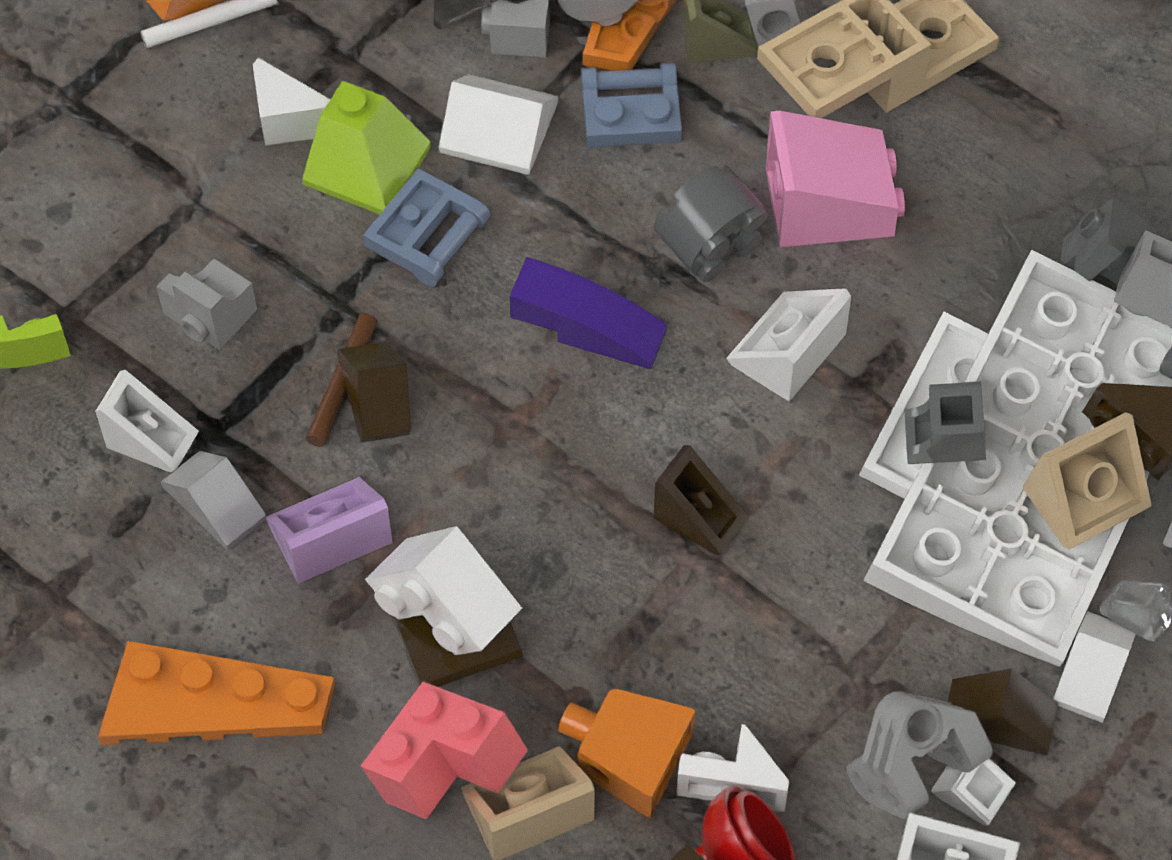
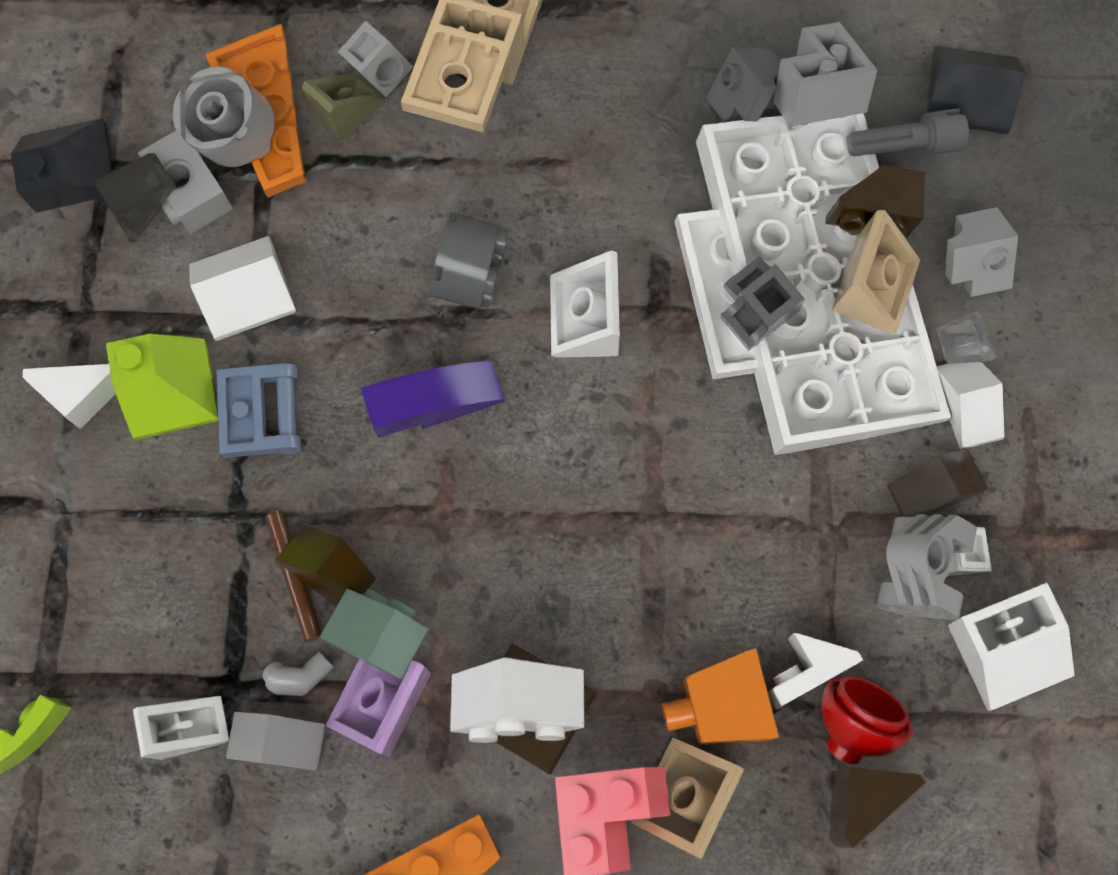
camera: 35 degrees left, 15 degrees up
light grey brick [156,259,257,350] -> none
sand blue plate [581,63,682,147] -> none
dark brown slope [654,445,749,555] -> none
bright pink slope [766,111,905,247] -> none
none -> light grey arm [263,651,335,696]
none -> sand green brick [320,589,428,680]

